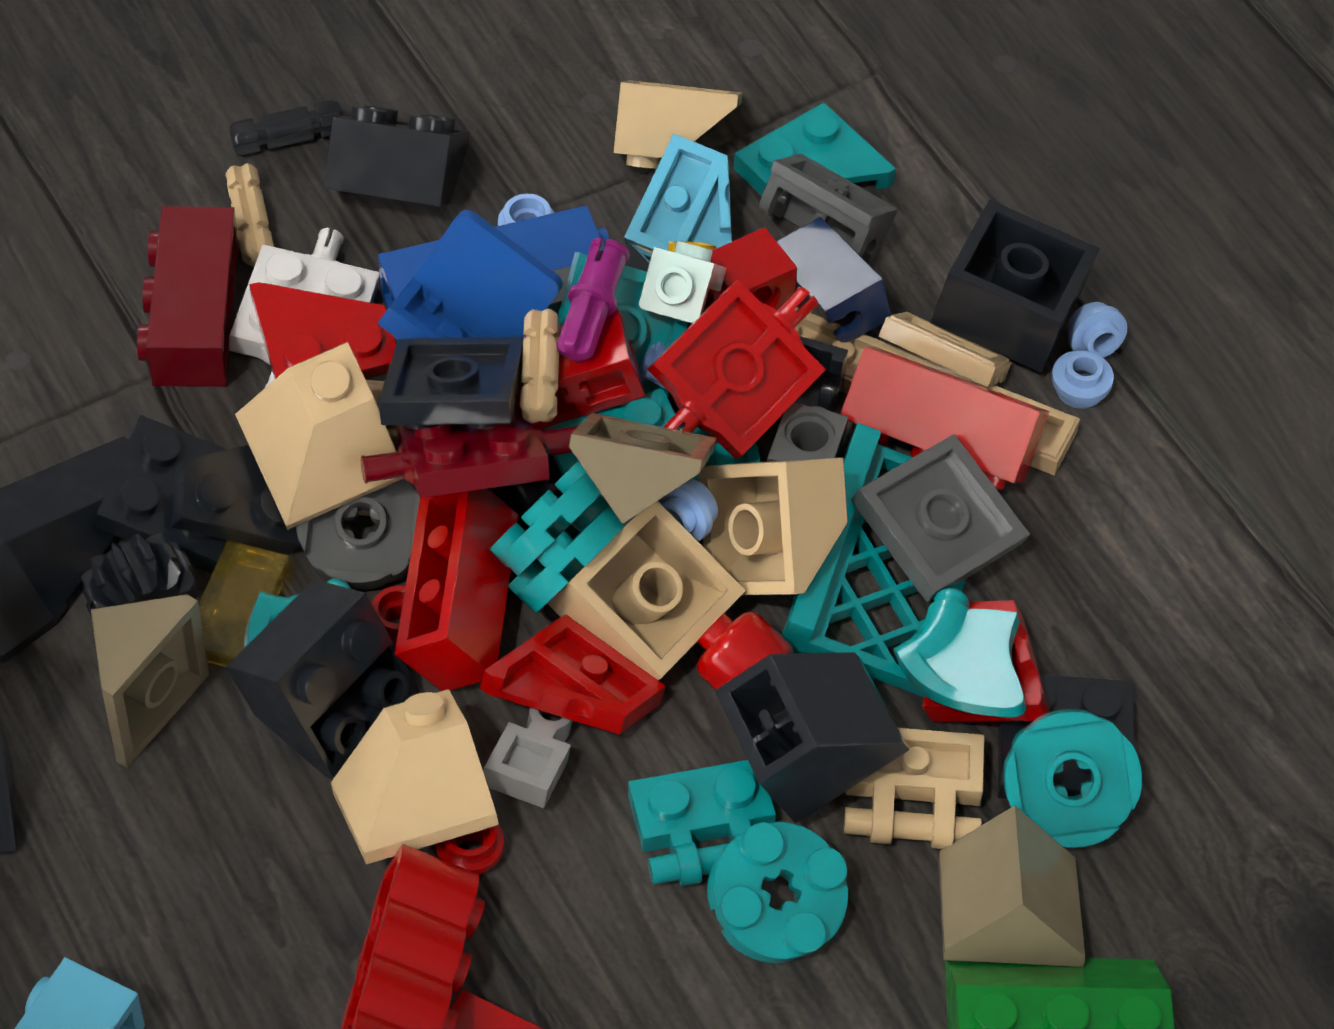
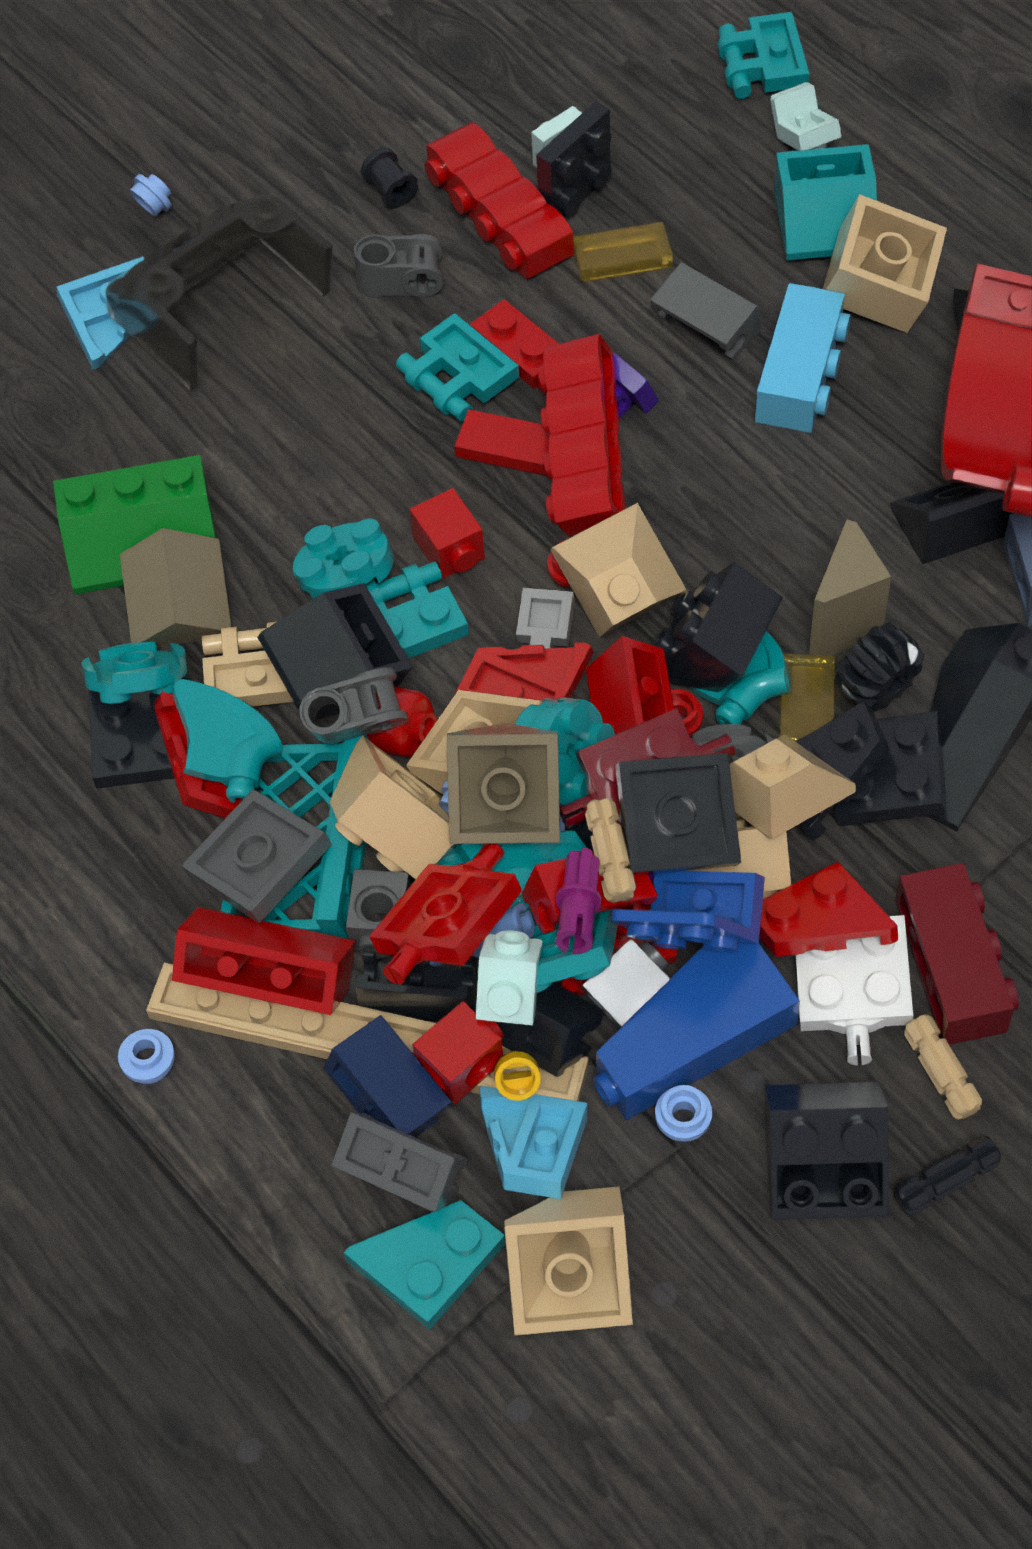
camera: 175 degrees right, 5 degrees up
tan tile [878,312,1011,387] -> none
black brick [930,199,1100,372] -> none
light blue plate [1067,302,1127,358] -> none
none -> dark grey piece [299,667,408,744]
none -> red brick [409,488,485,579]

